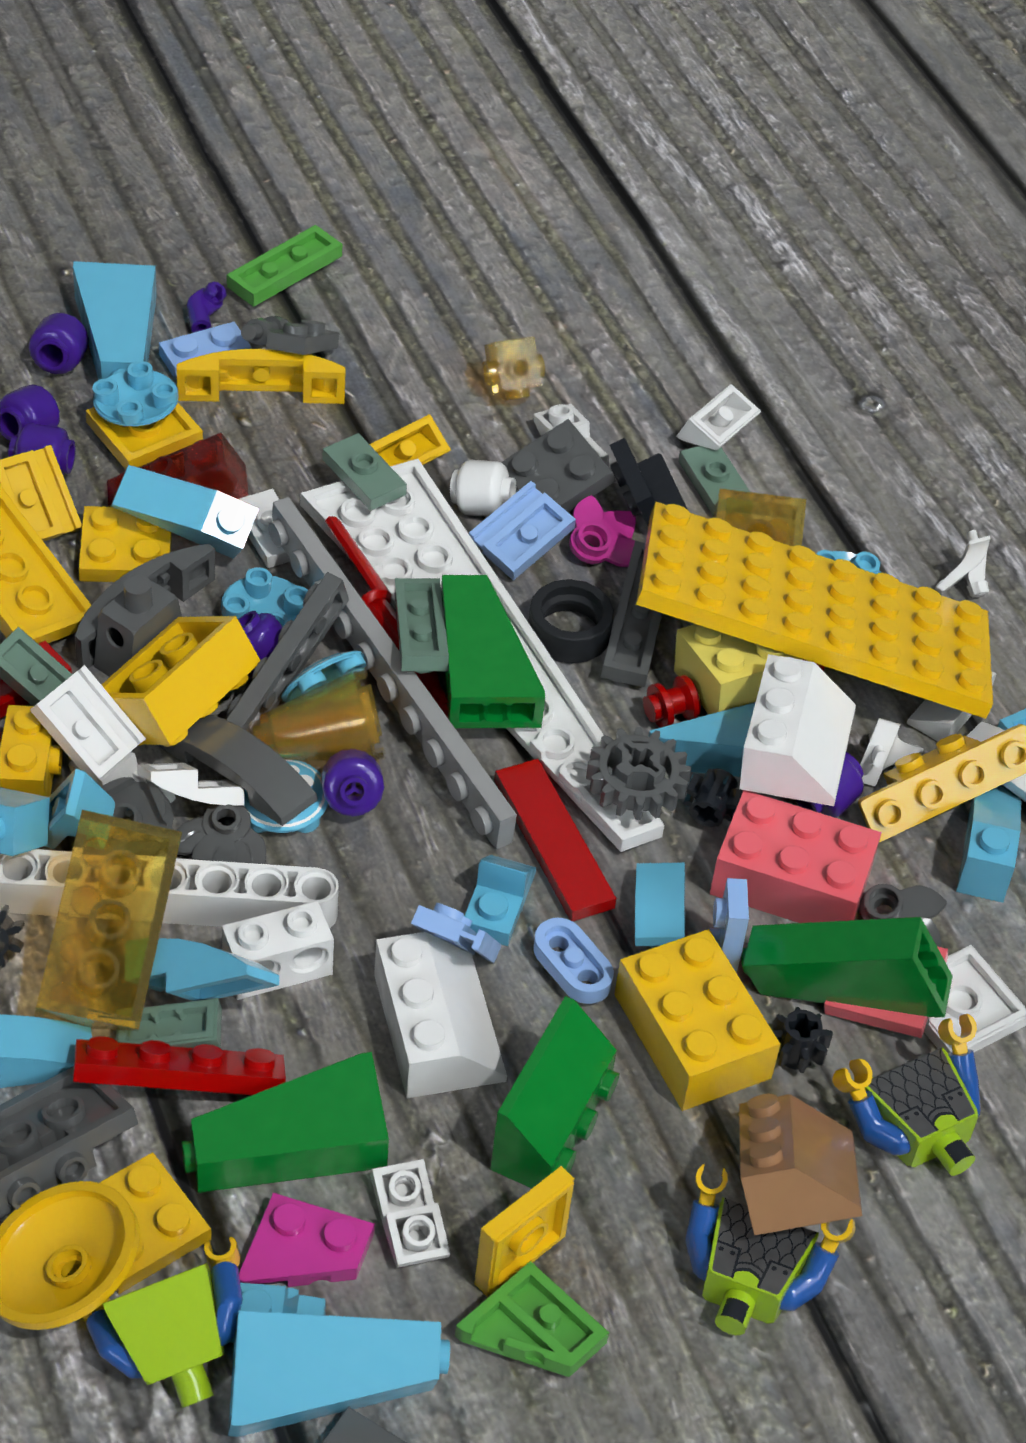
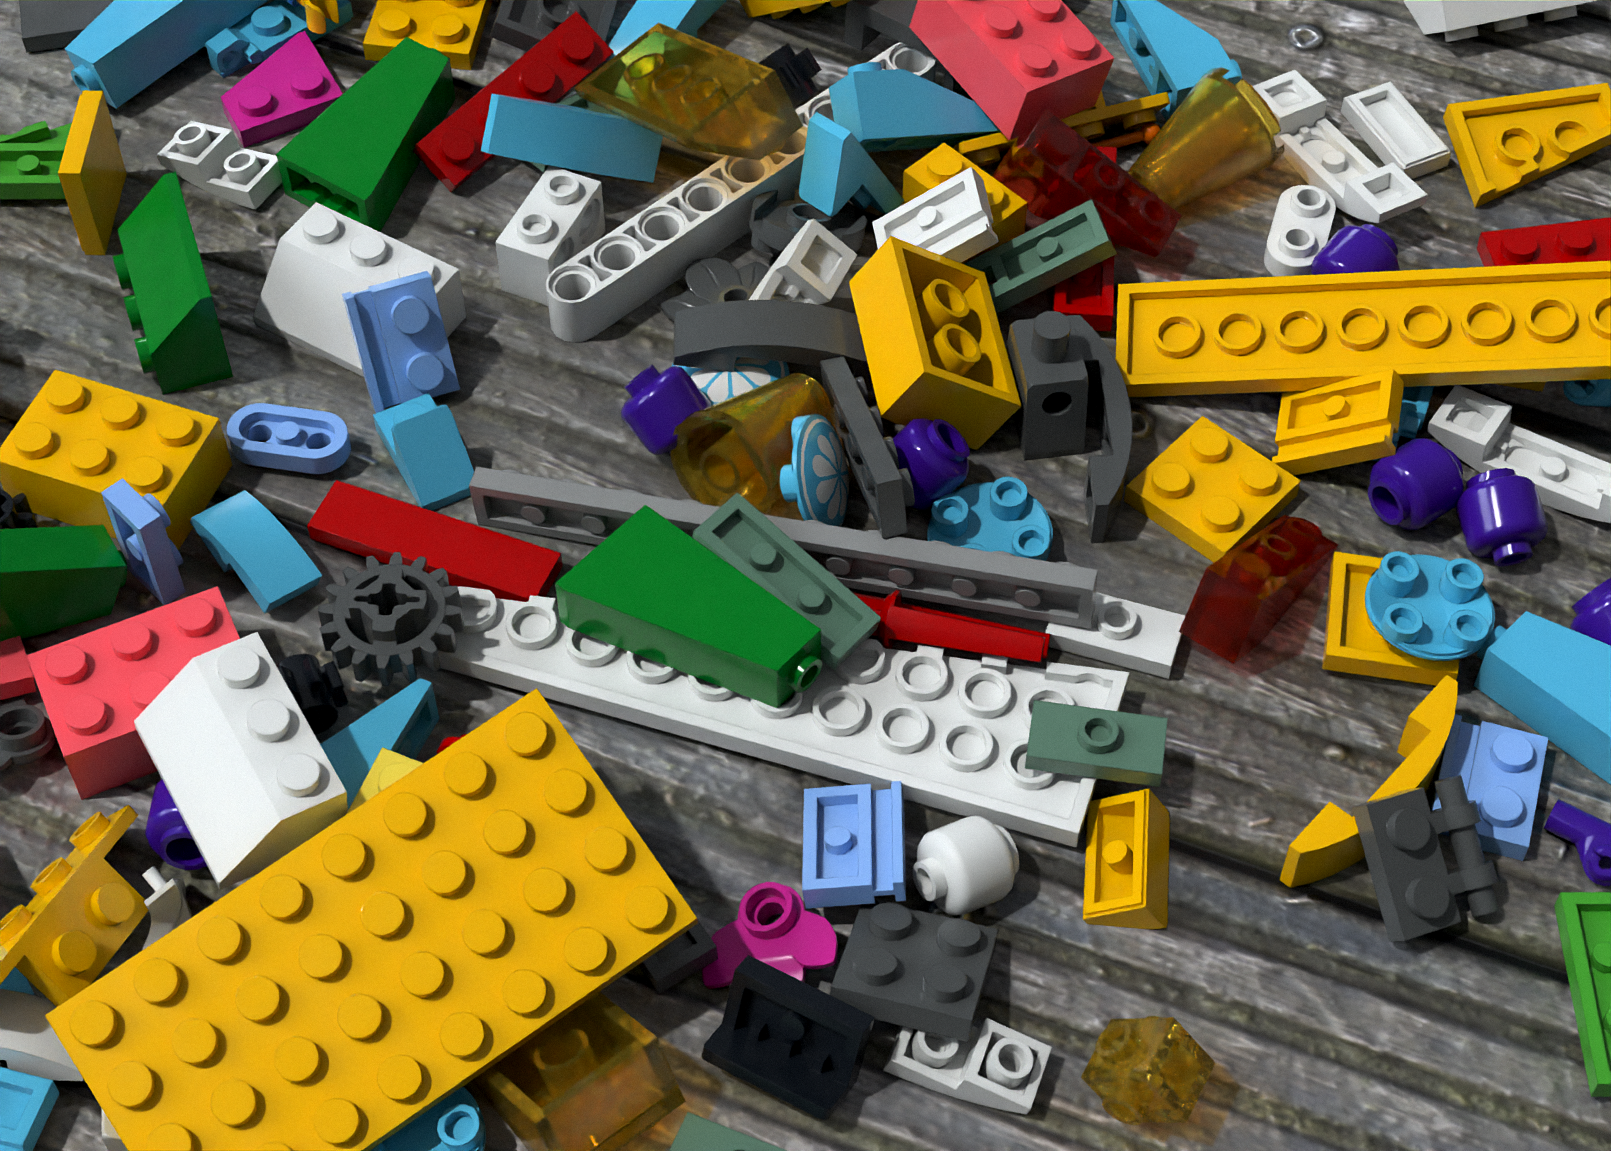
camera: 140 degrees right, 5 degrees up
medium azure slope [111,465,259,559] -> none
black tyre [528,579,614,664] -> none

